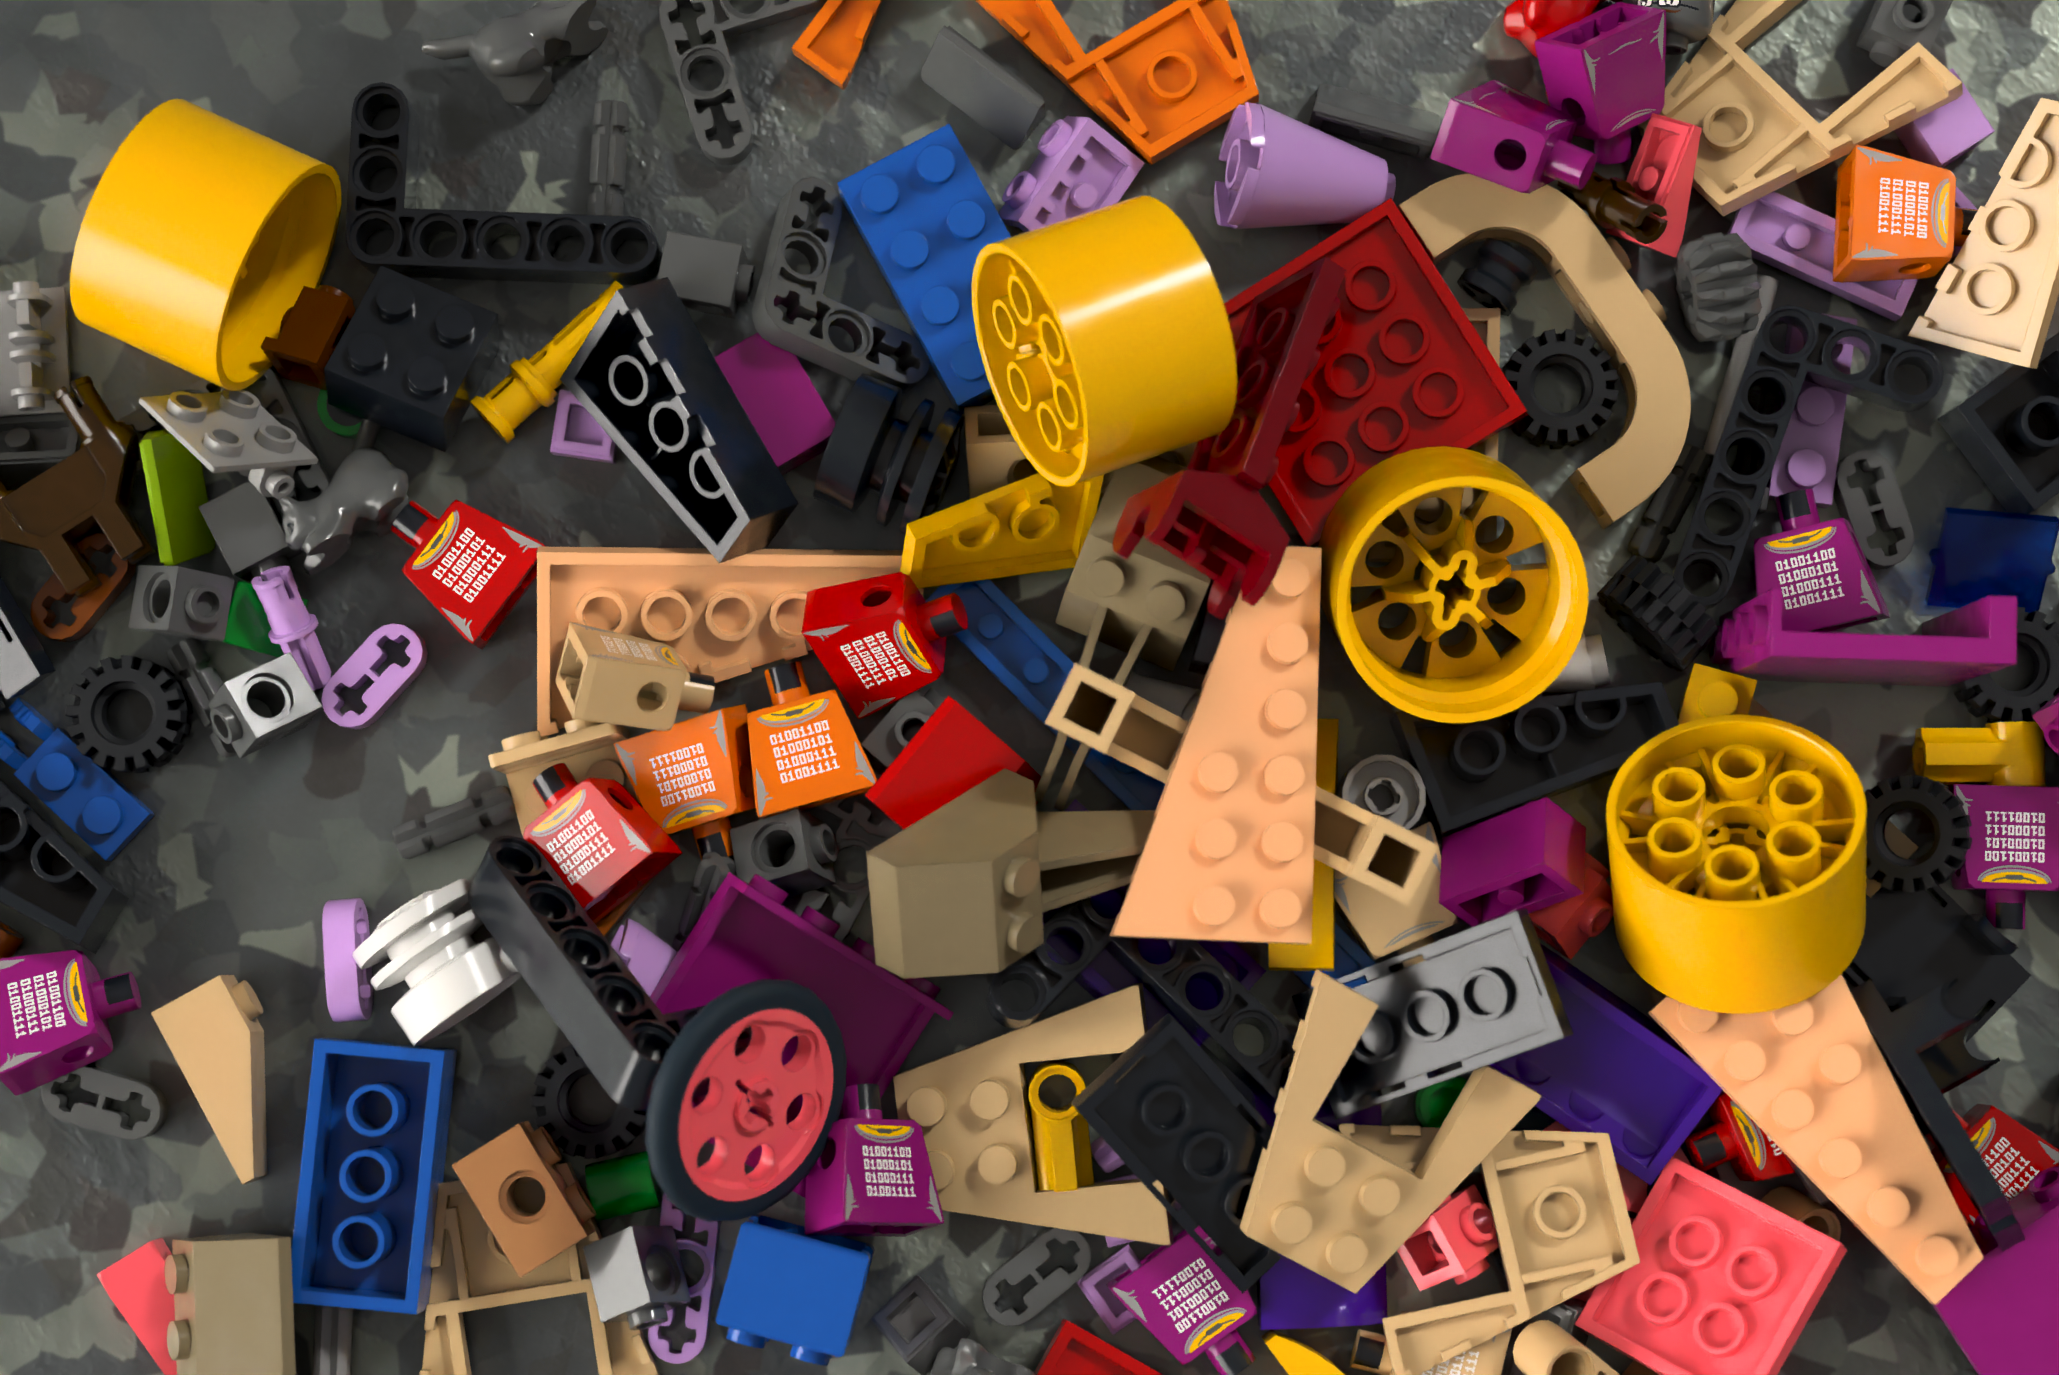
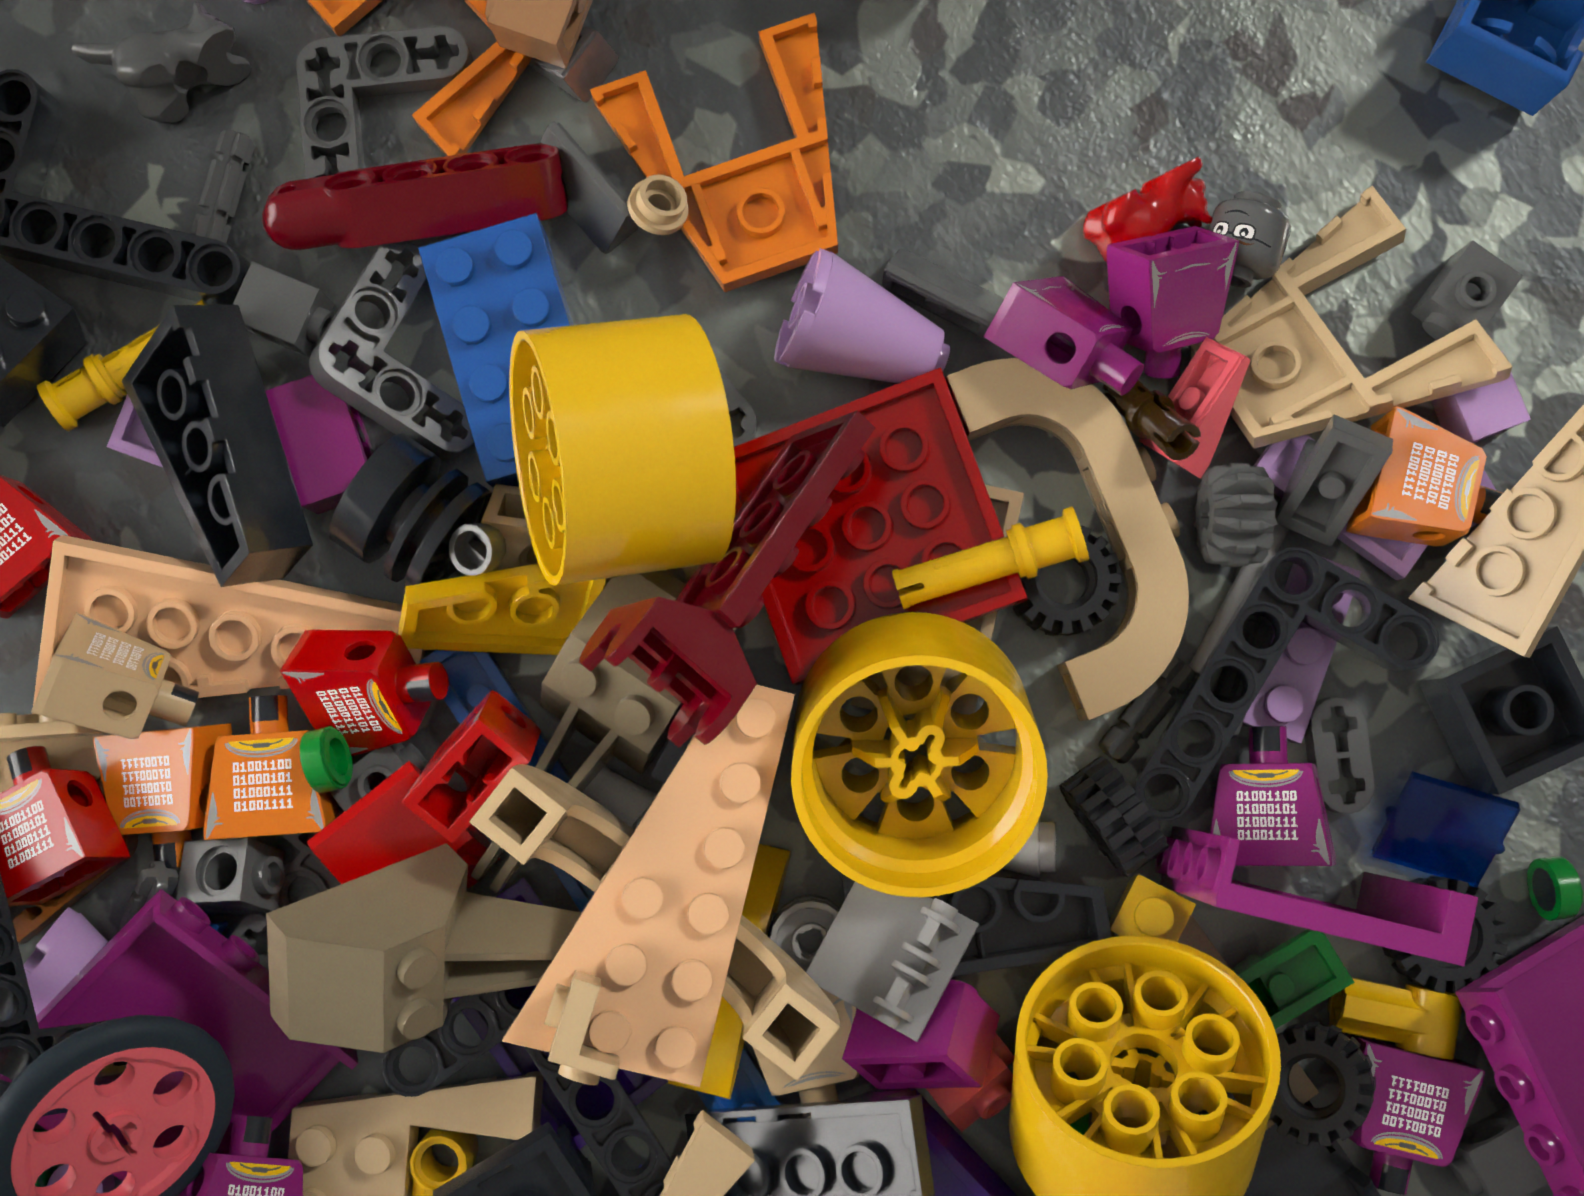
camera: 15 degrees right, 0 degrees up
lavender bracket [999,116,1145,232] -> none
black wheel [1457,238,1538,316] -> none
none -> dark red piece [262,143,568,250]
none -> green tile [300,726,353,793]
none -> red torso [401,690,541,844]
none -> dark grey hinge [449,523,506,576]
none -> tan bracket [544,970,619,1085]
none -> tan plate [627,175,689,235]
none -> light grey hinge [806,882,979,1042]
none -> yellow pin [892,506,1089,609]
none -> green slope [1232,929,1355,1029]
none -> dark grey slope [1275,414,1393,547]

